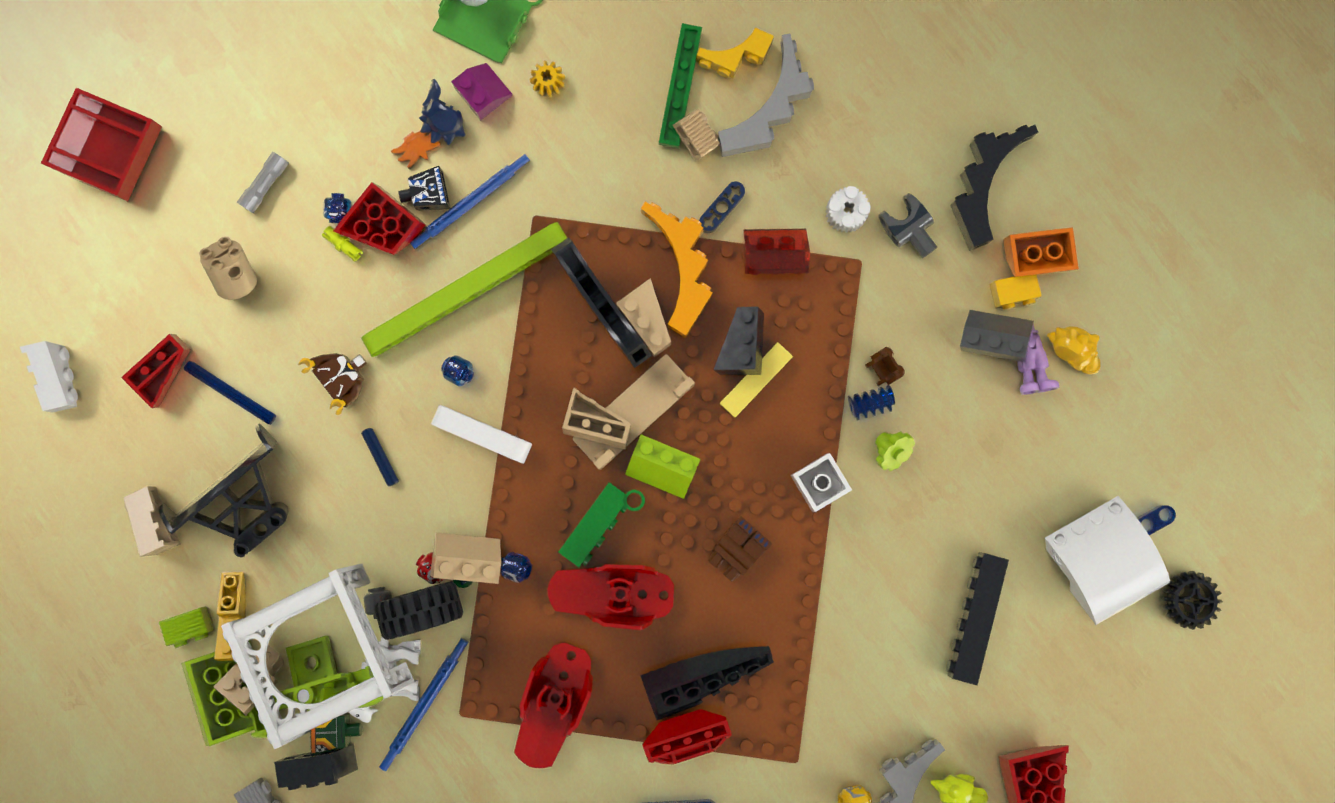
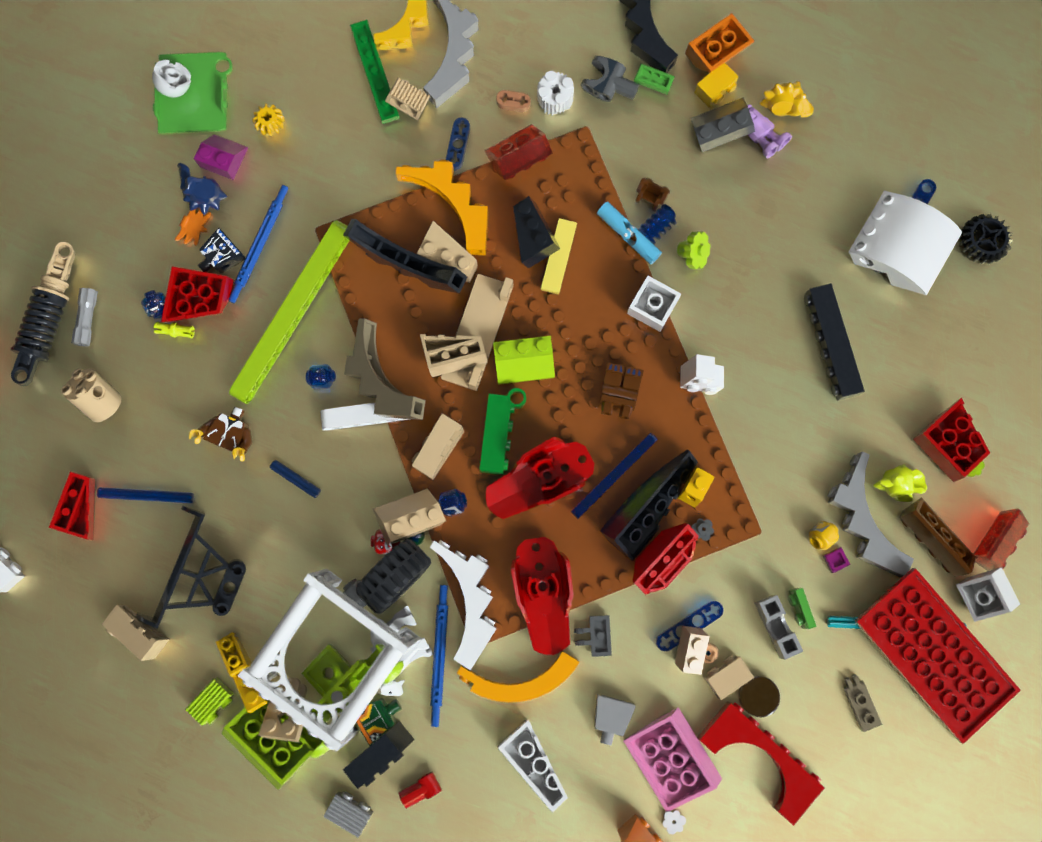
camera: 25 degrees left, 5 degrees down
none -> black piece [10,242,75,386]
none -> dark tan arch [344,319,426,420]
none -> tan wedge [412,414,464,480]
none -> white arch [430,540,497,670]
none -> light orange arch [457,651,580,702]
none -> nougat beam [496,90,531,112]
none -> clear blue beam [571,432,658,519]
none -> dark grey hinge [574,615,612,657]
none -> medium azure piece [597,202,662,265]
none -> bright green plate [634,64,675,95]
none -> yellow torso [678,467,715,508]
none -> white brick [680,354,724,395]
none -> dark grey plant [691,519,714,541]

